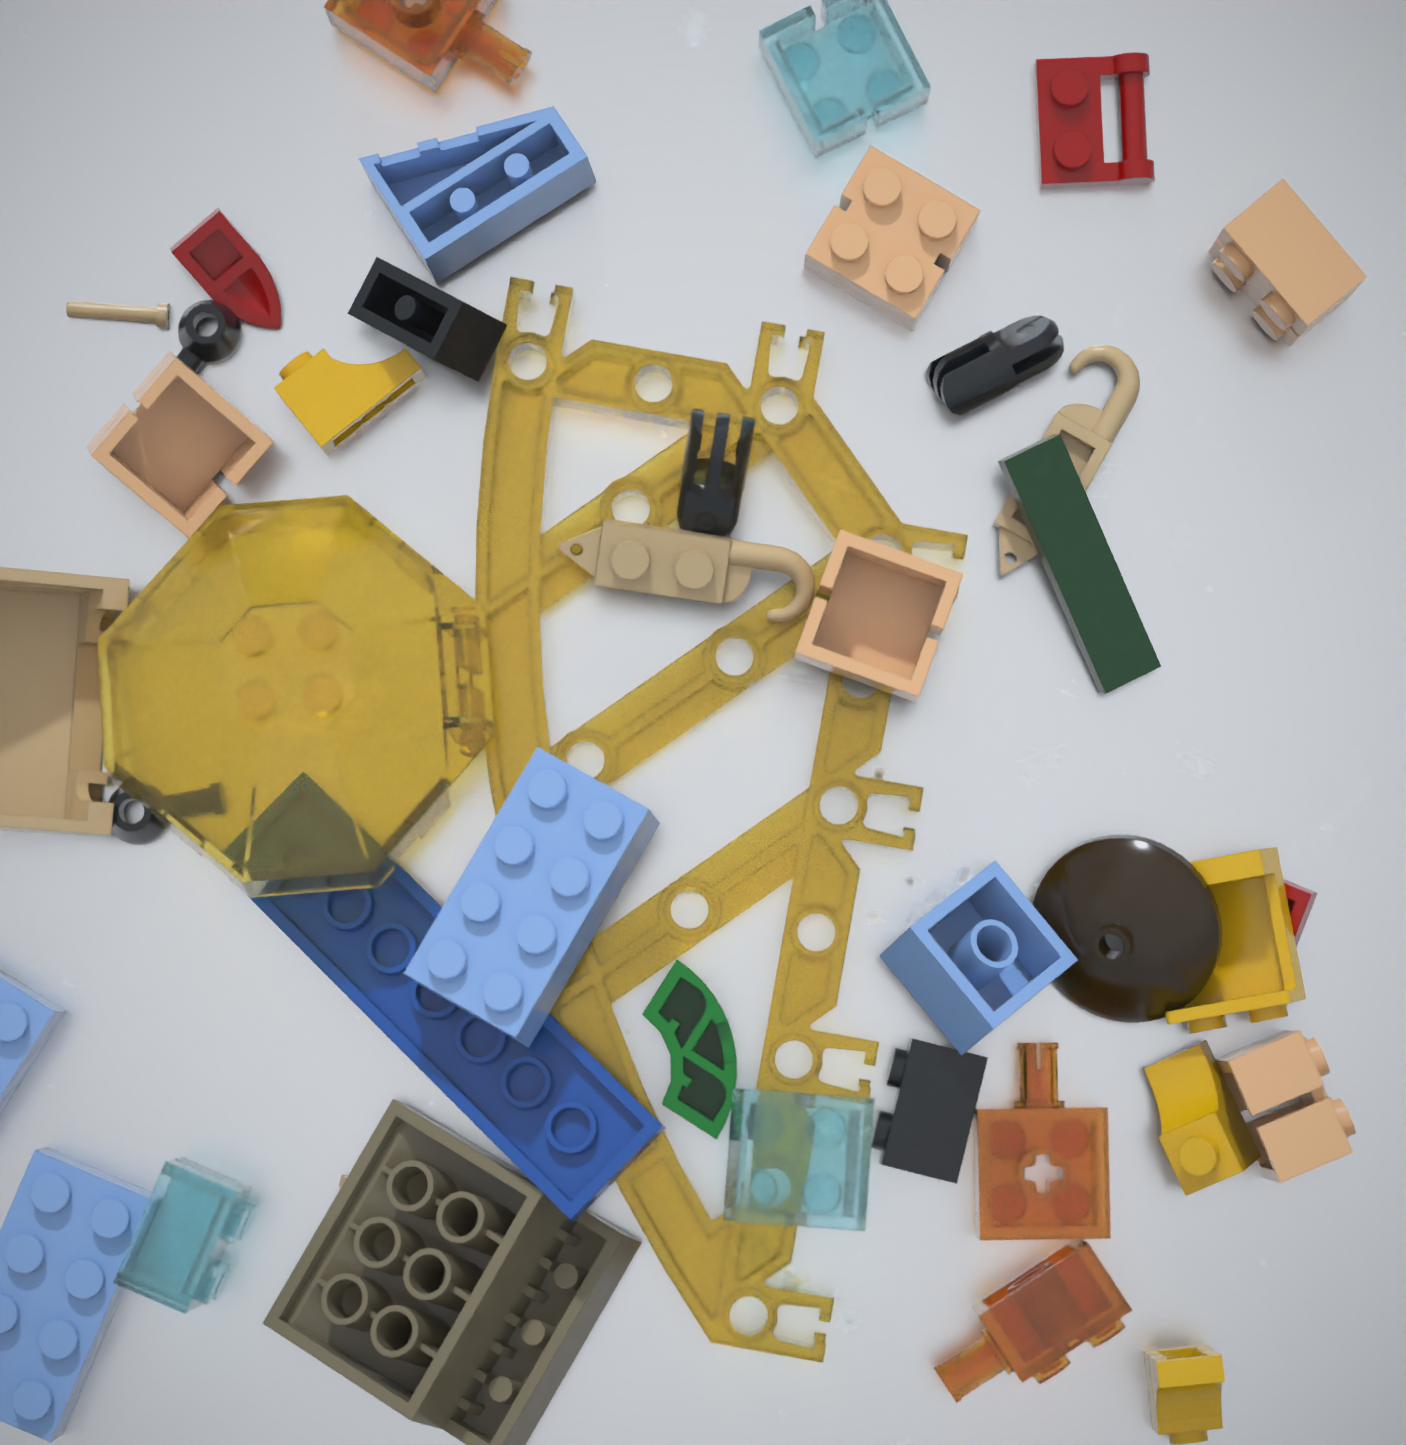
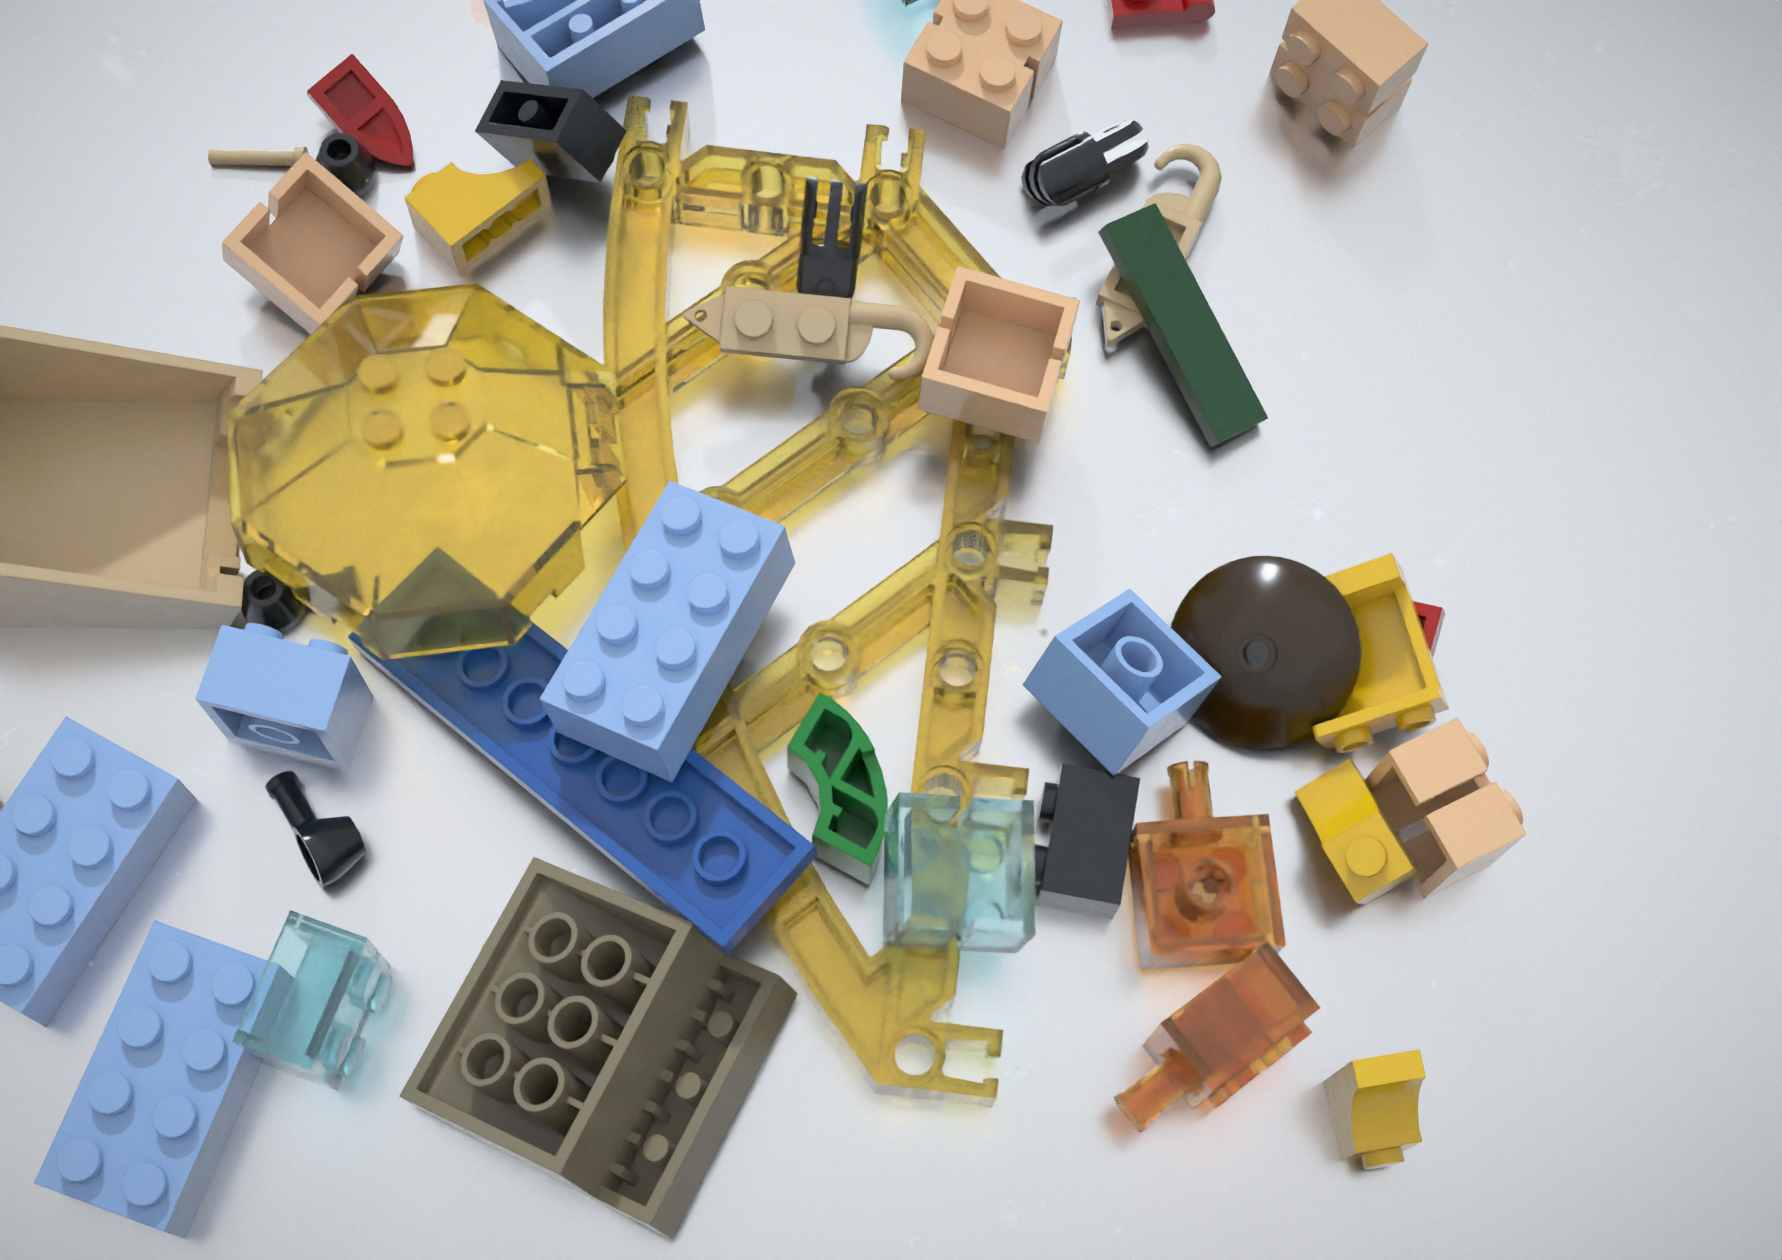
camera: 15 degrees left, 15 degrees down
none -> light blue brick [195,623,373,768]
none -> black bar [265,771,366,887]

